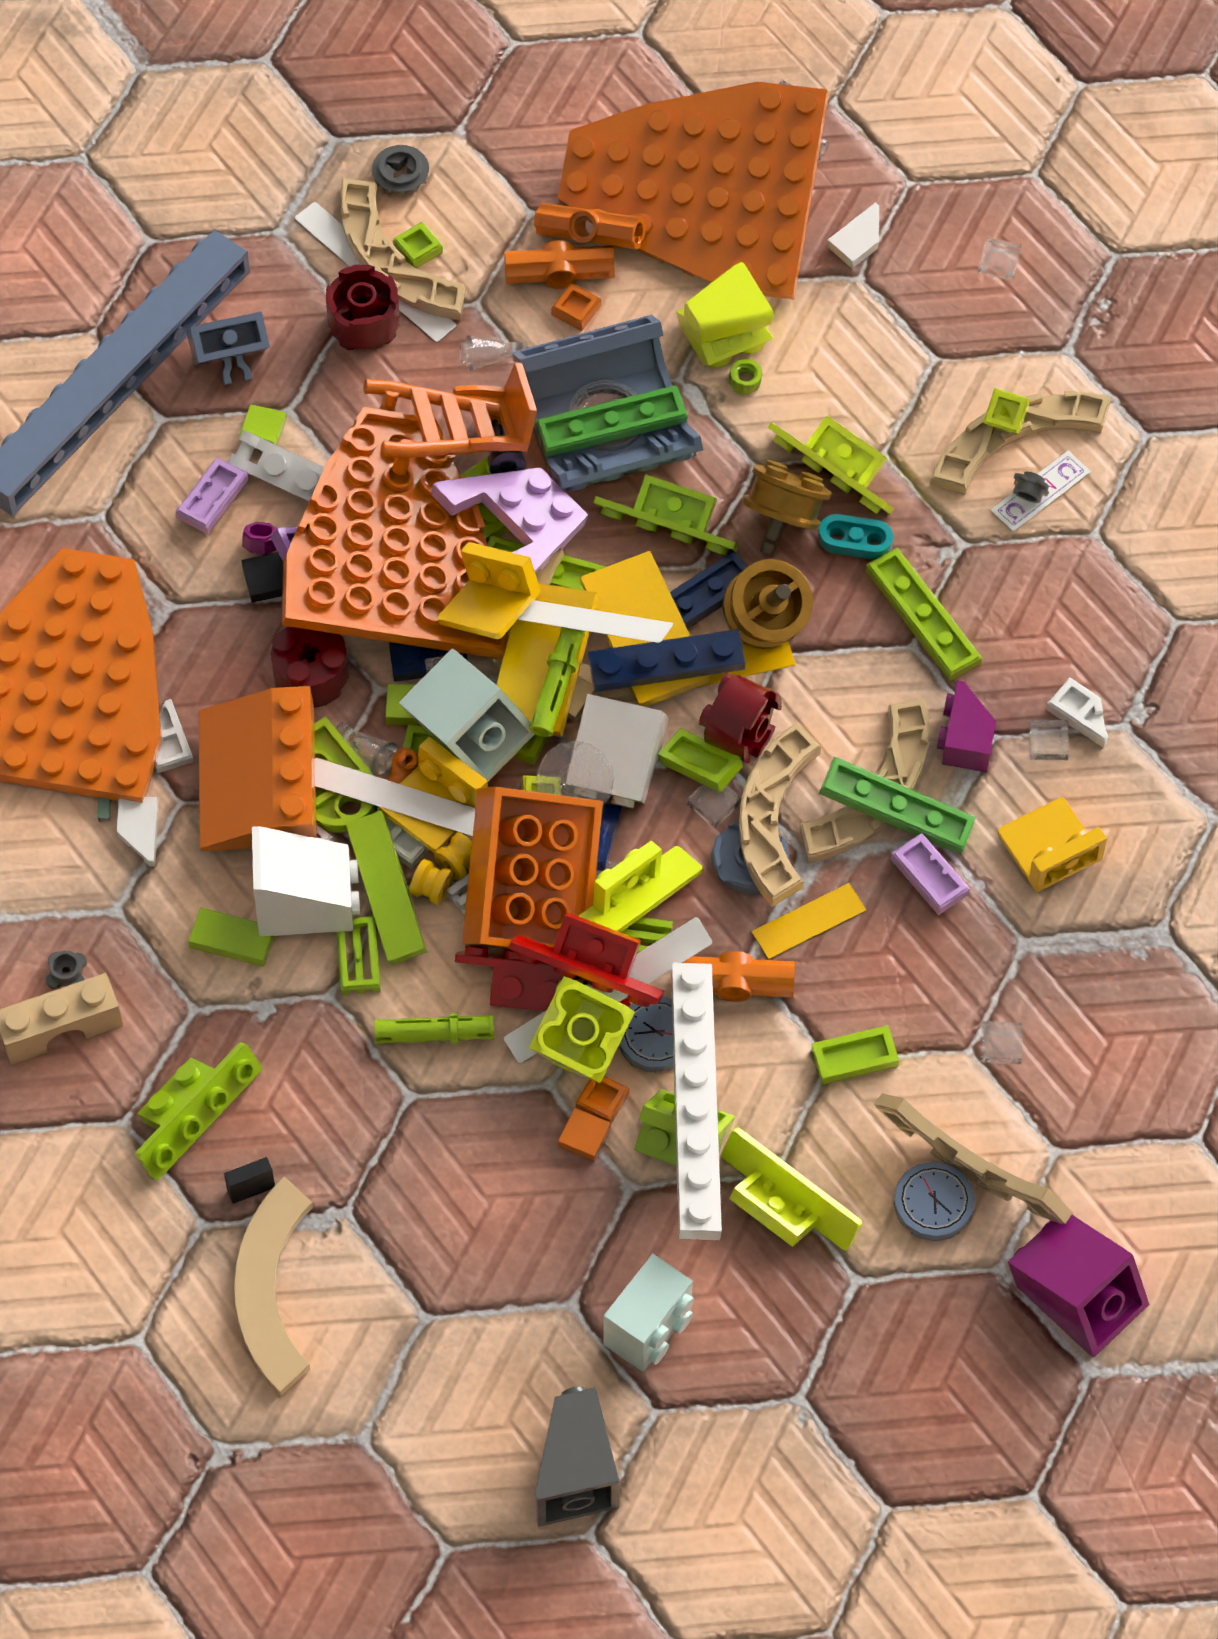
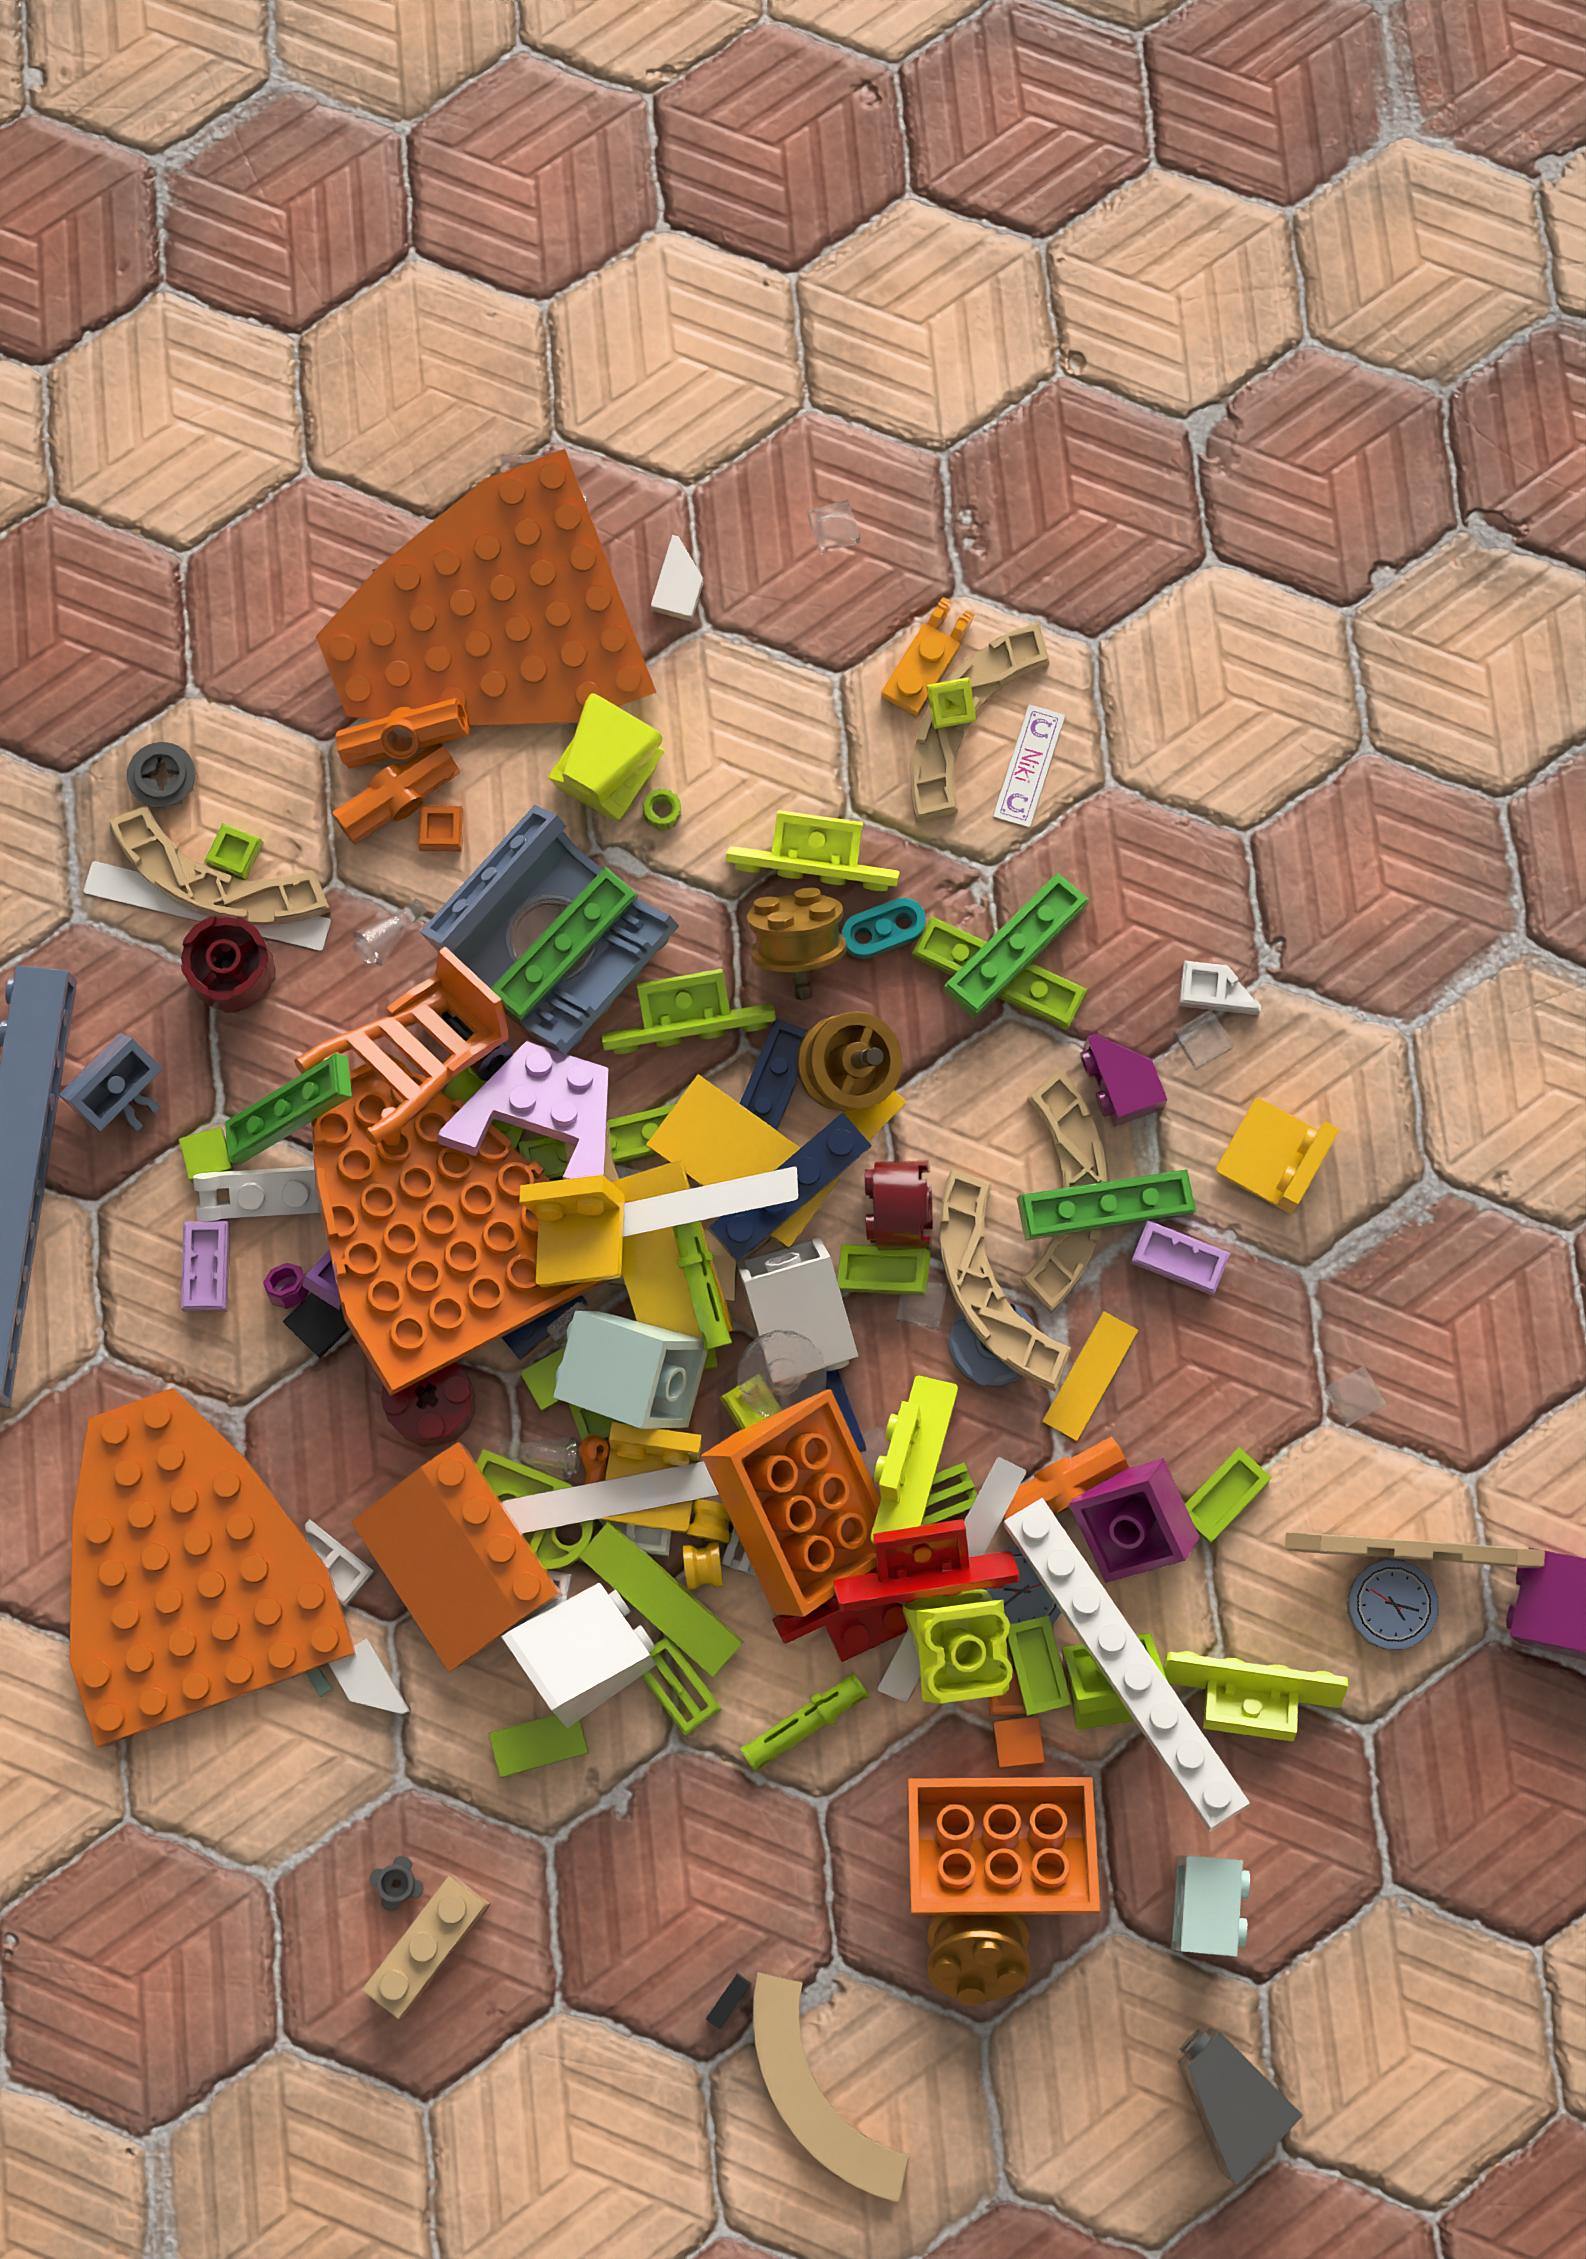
camera: 30 degrees left, 15 degrees up
lime bracket [135,1042,262,1180] -> none
dark grey plate [1013,471,1049,503] -> none
none -> bright green tile [225,1053,352,1164]
none -> light orange hinge [881,597,975,717]
none -> orange slope [907,1777,1100,1916]
none -> pearl gold wheel [927,1915,1031,2006]
none -> bright green tile [943,872,1090,1019]
none -> lime tile [1007,1615,1072,1716]
none -> magenta slope [1069,1458,1200,1583]

